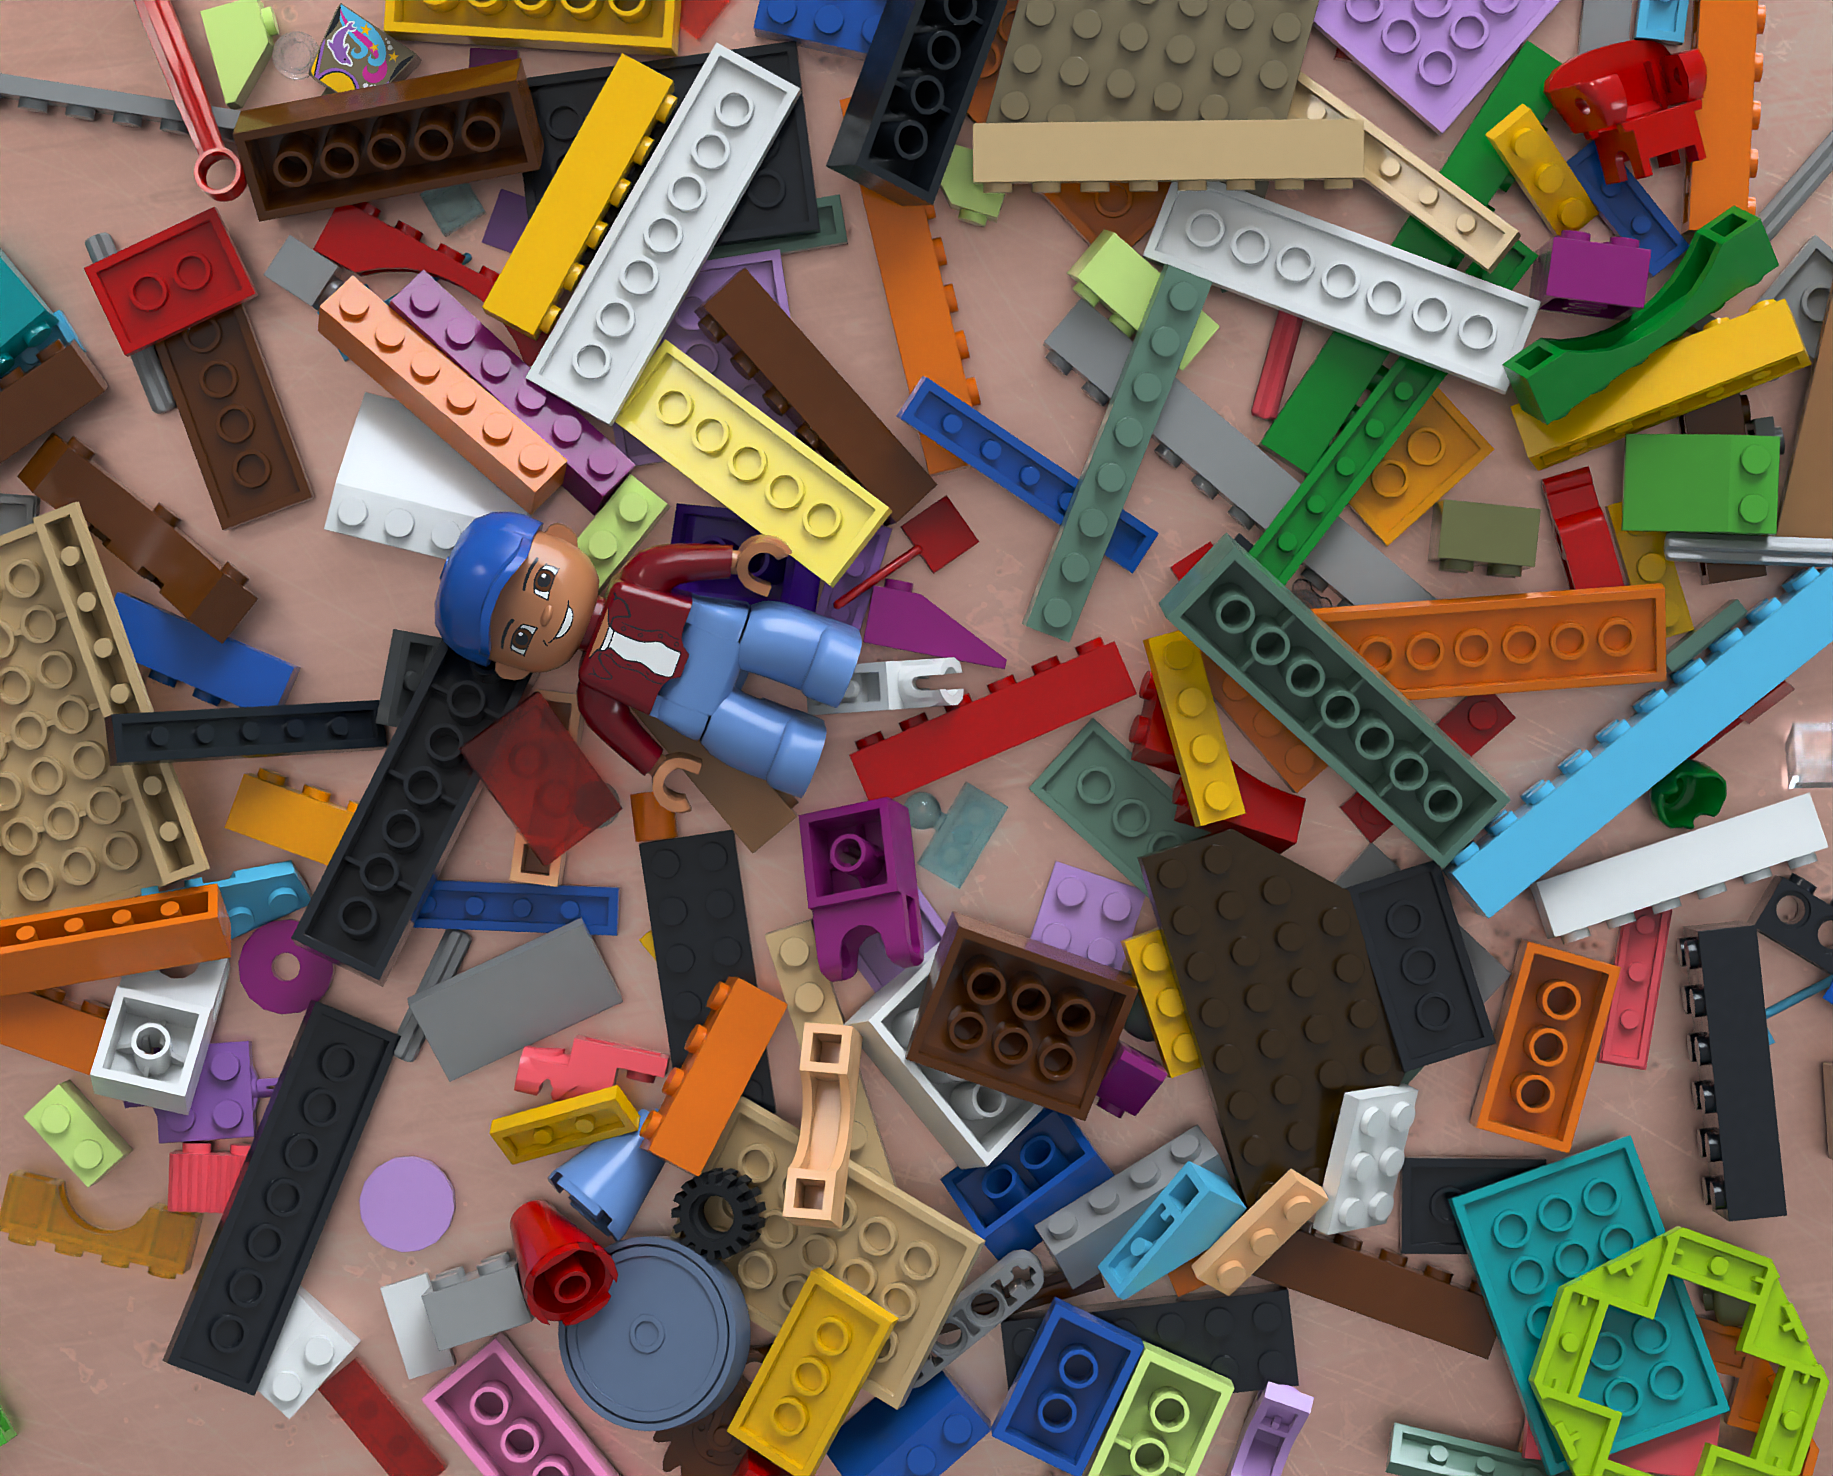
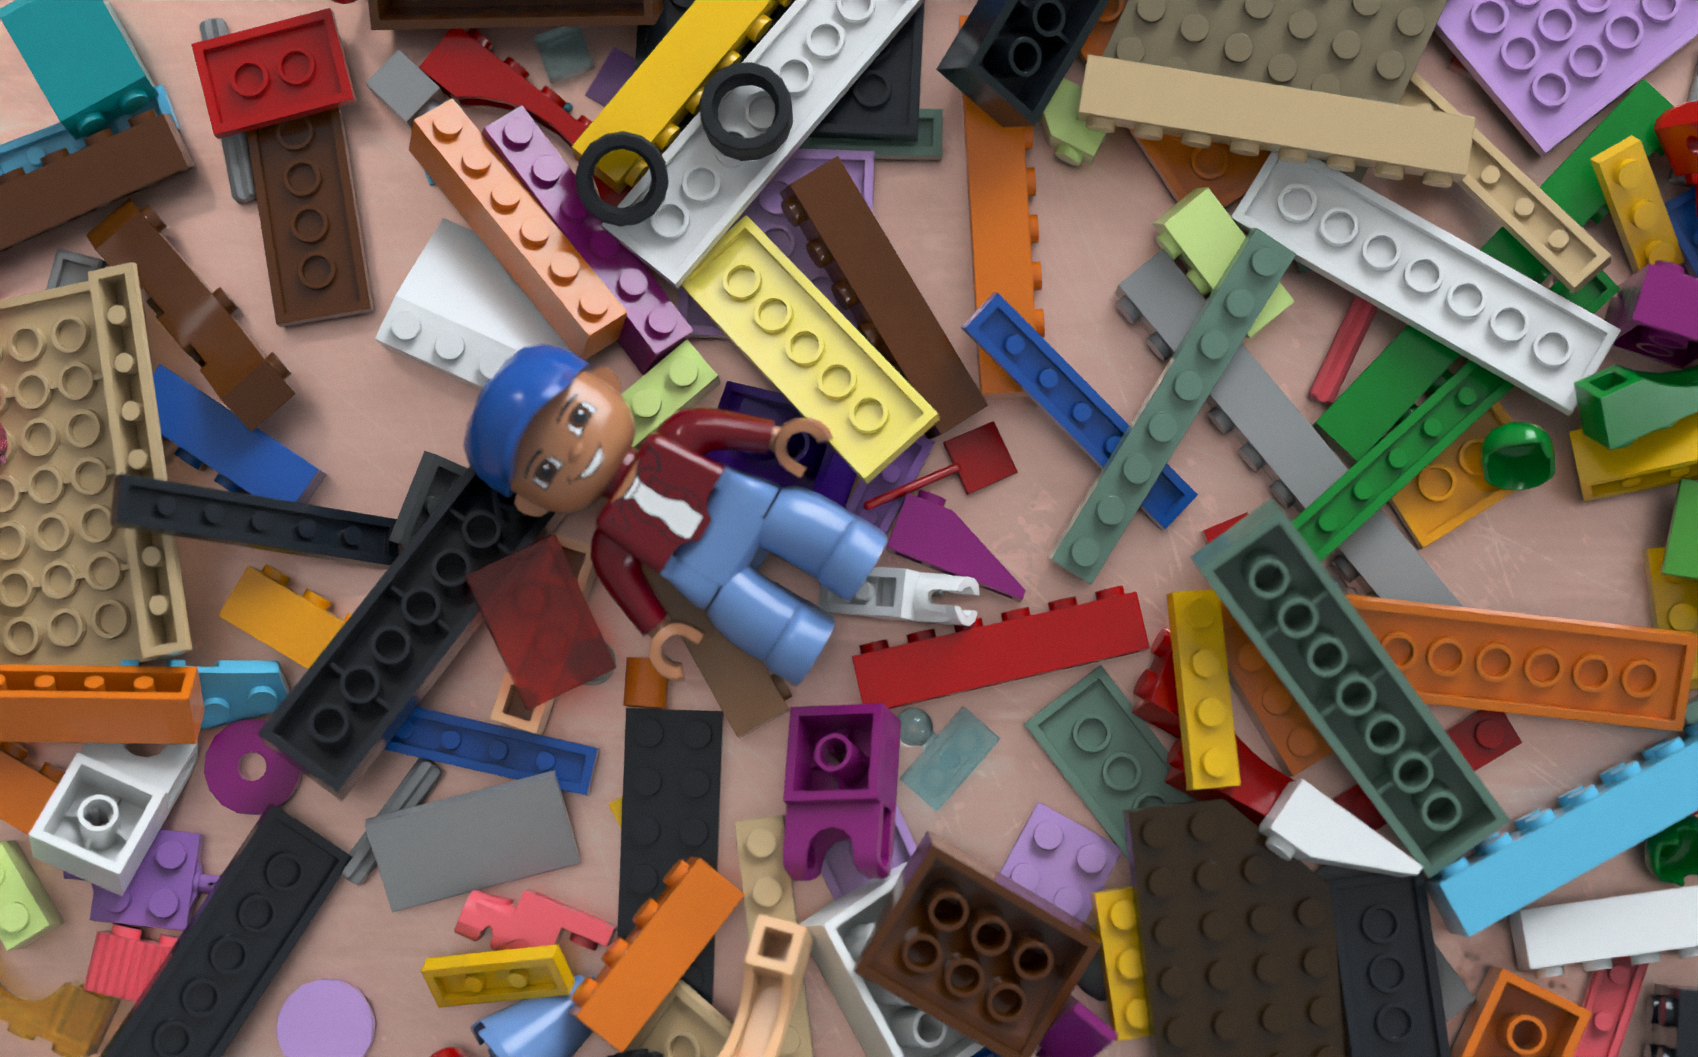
camera: 15 degrees right, 5 degrees down
olive brick [1428,499,1541,578] -> none
red piece [1541,466,1625,590] -> none
none -> black tyre [575,131,669,227]
none -> black tyre [700,62,793,161]
none -> white slope [1259,779,1423,877]
none -> green hair [1480,422,1556,491]

